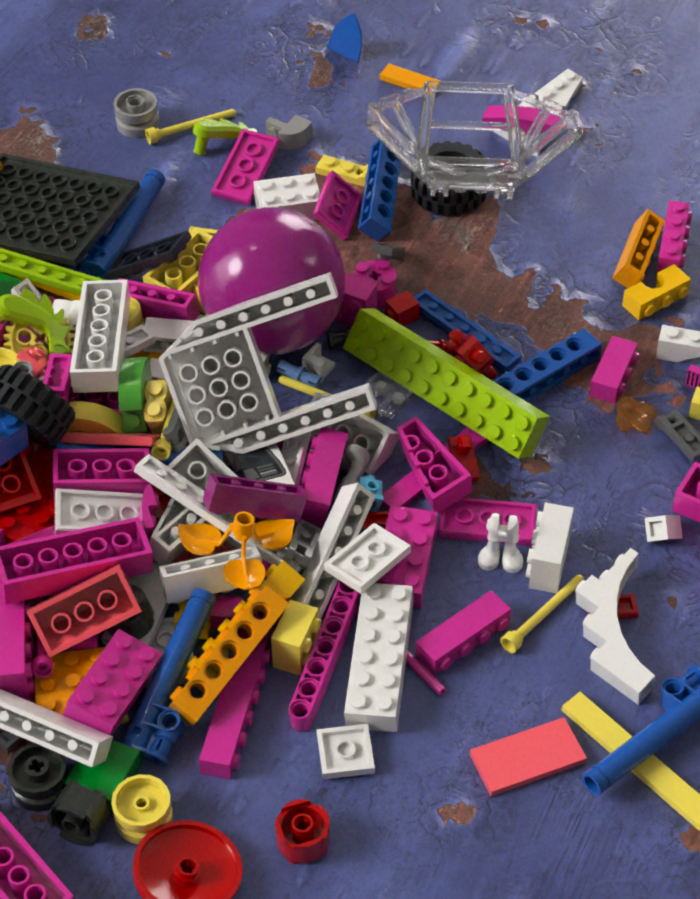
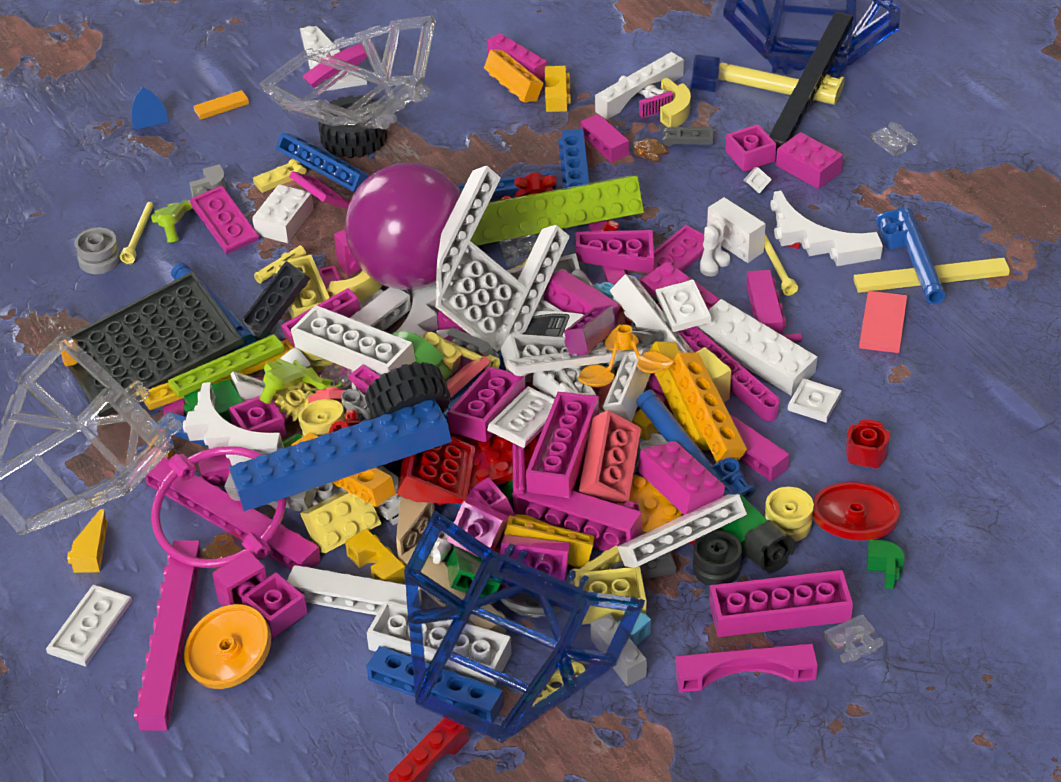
camera: 55 degrees left, 5 degrees down
dark pink slope [139,484,159,540] -> none

